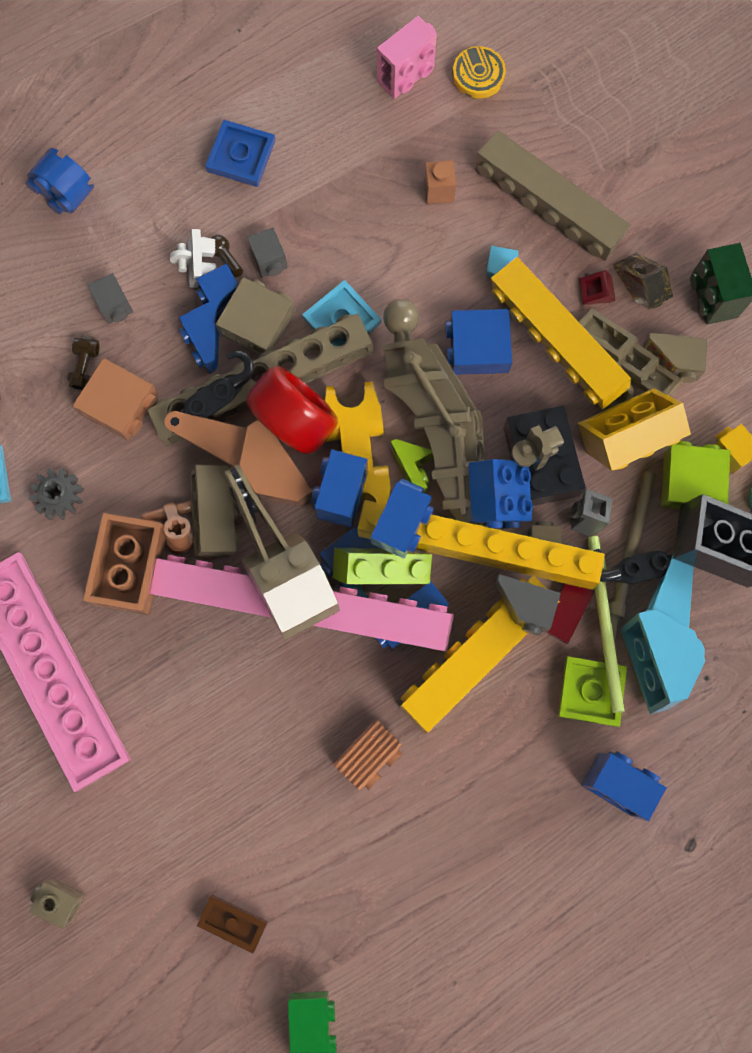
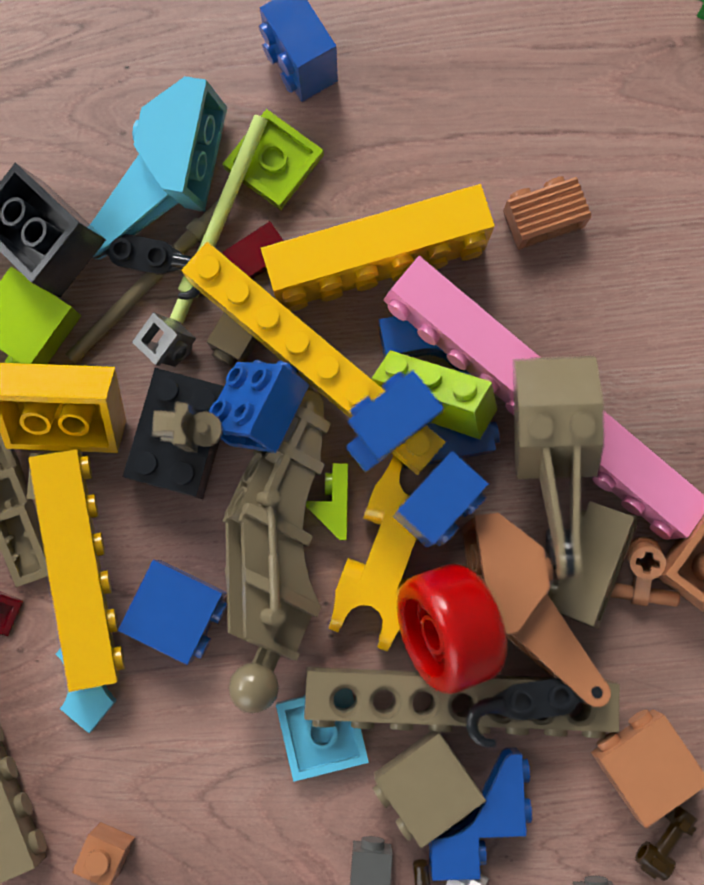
camera: 150 degrees left, 5 degrees up
dark grey slope [495,574,561,636] -> none

